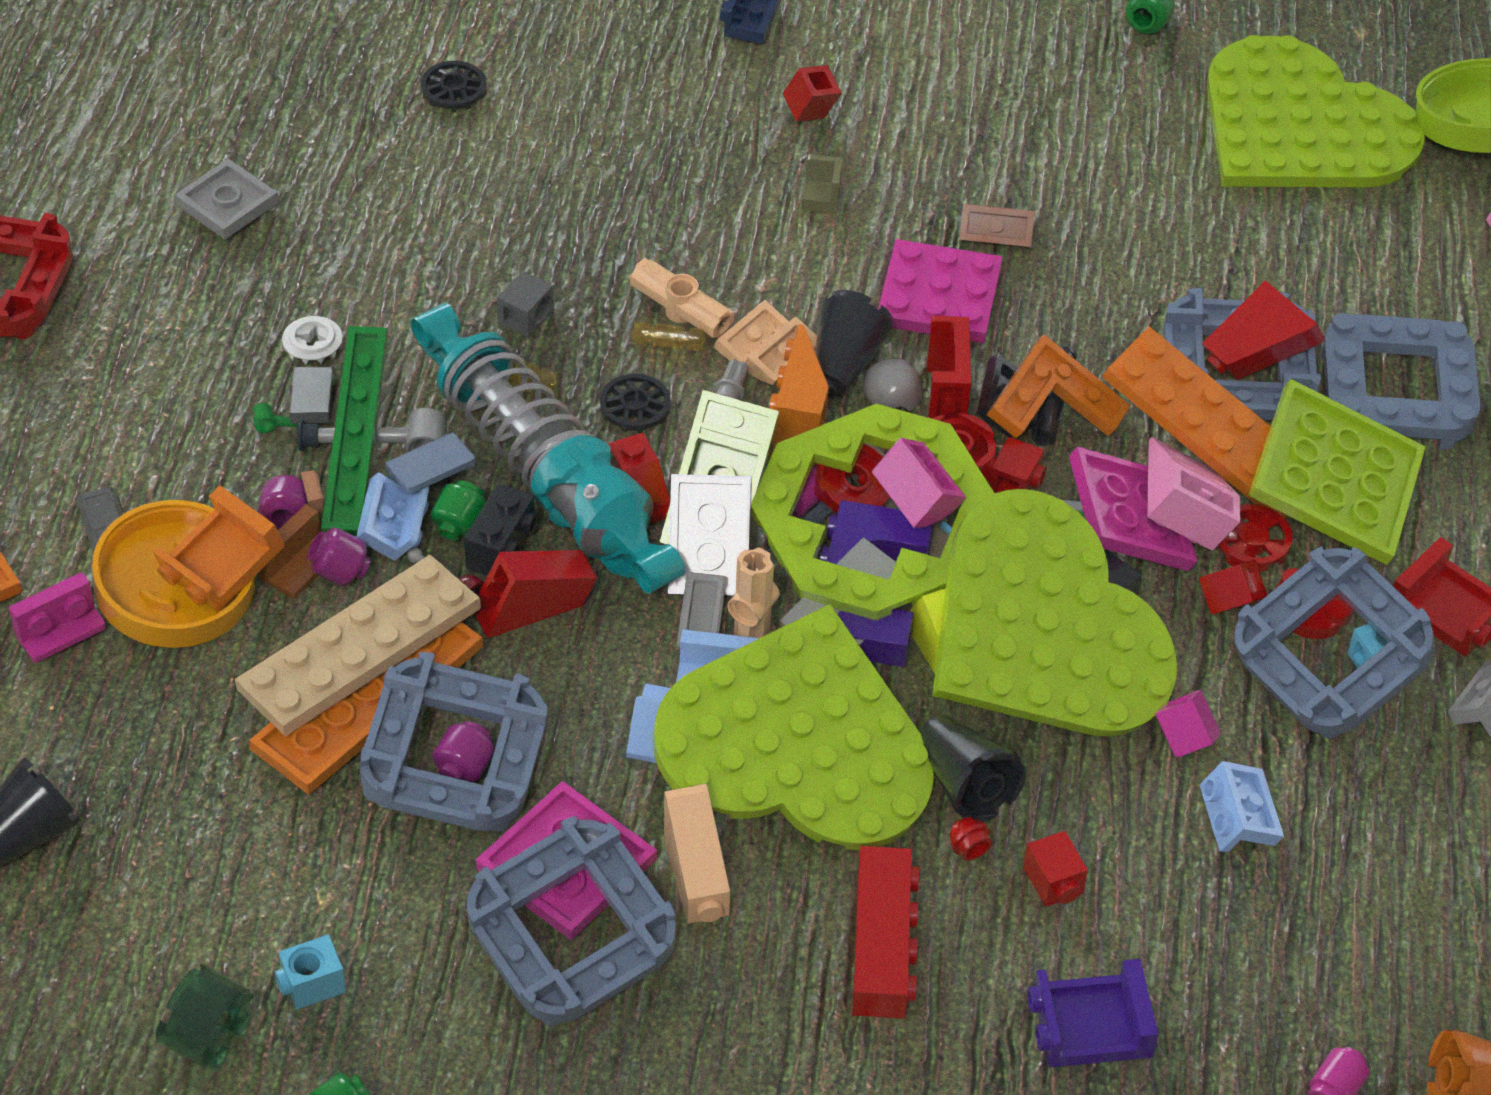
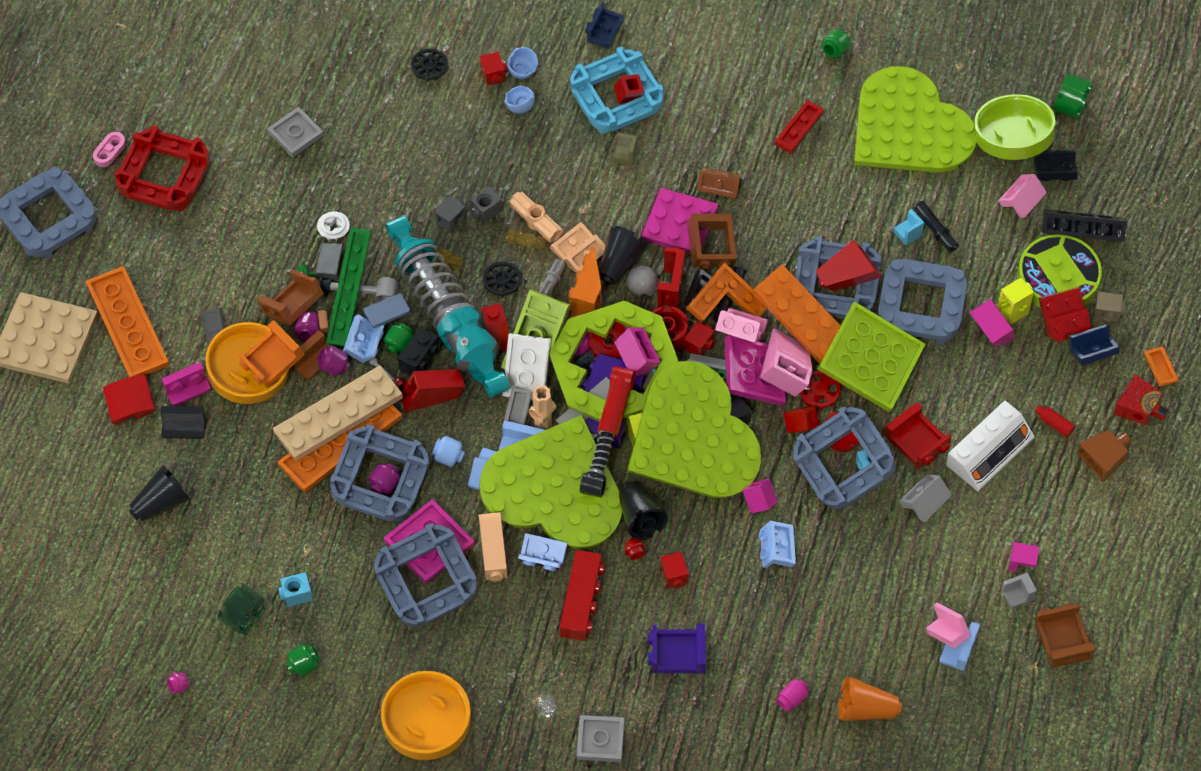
camera: 10 degrees right, 10 degrees up
none -> black panel [160,406,206,439]
none -> dark orange panel [256,269,324,326]
none -> light blue head [432,436,465,467]
none -> dark grey brick [470,187,503,223]
none -> red brick [479,51,508,86]
none -> light blue hair [504,86,535,114]
none -> light blue hair [507,47,538,79]
none -> light blue bracket [518,533,568,571]
none -> medium azure plate [570,47,663,134]
none -> piece [580,366,636,498]
none -> dark orange window [687,214,737,269]
none -> bright pink panel [715,307,769,343]
none -> red plate [774,100,824,154]
none -> medium azure panel [894,209,924,246]
none -> black pin [914,201,959,253]

